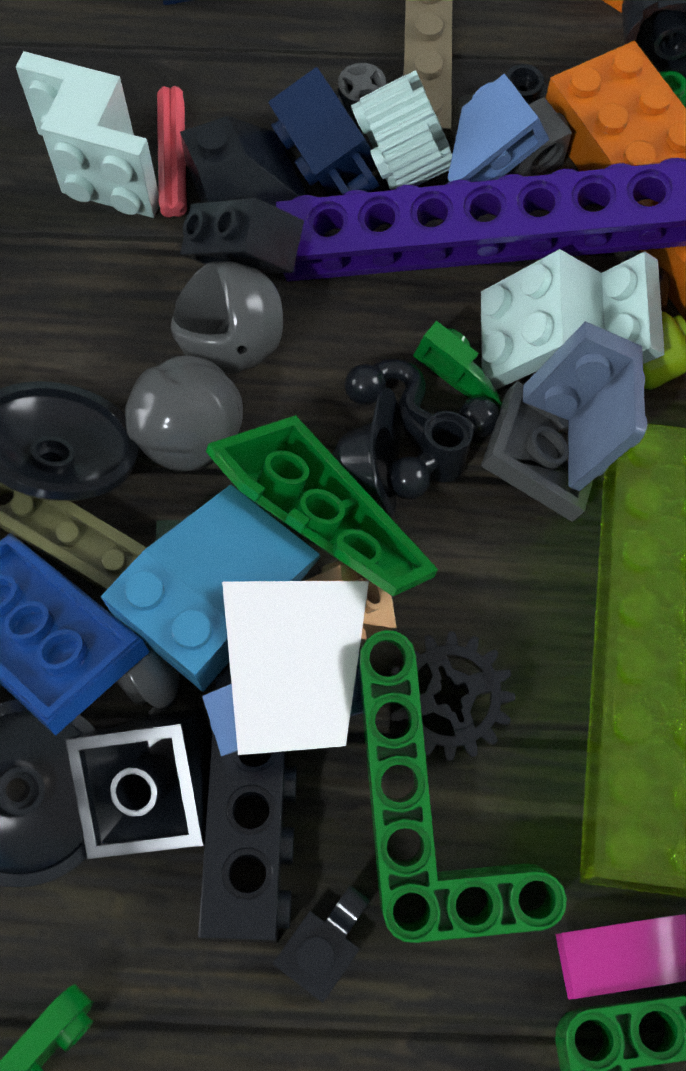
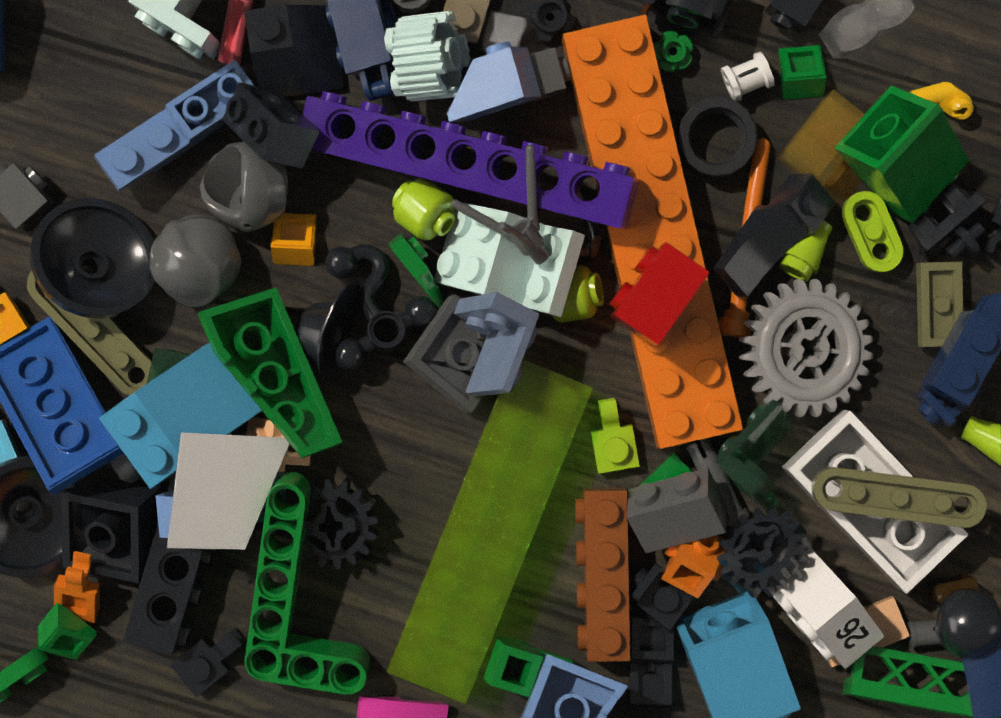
camera: 10 degrees right, 20 degrees up
none -> green slope [38,603,96,660]
none -> orange plate [54,551,100,623]
none -> medium blue slope [94,60,254,193]
none -> light orange slope [271,213,317,266]
none -> lime head [392,178,455,241]
none -> dark grey plant [451,145,550,265]

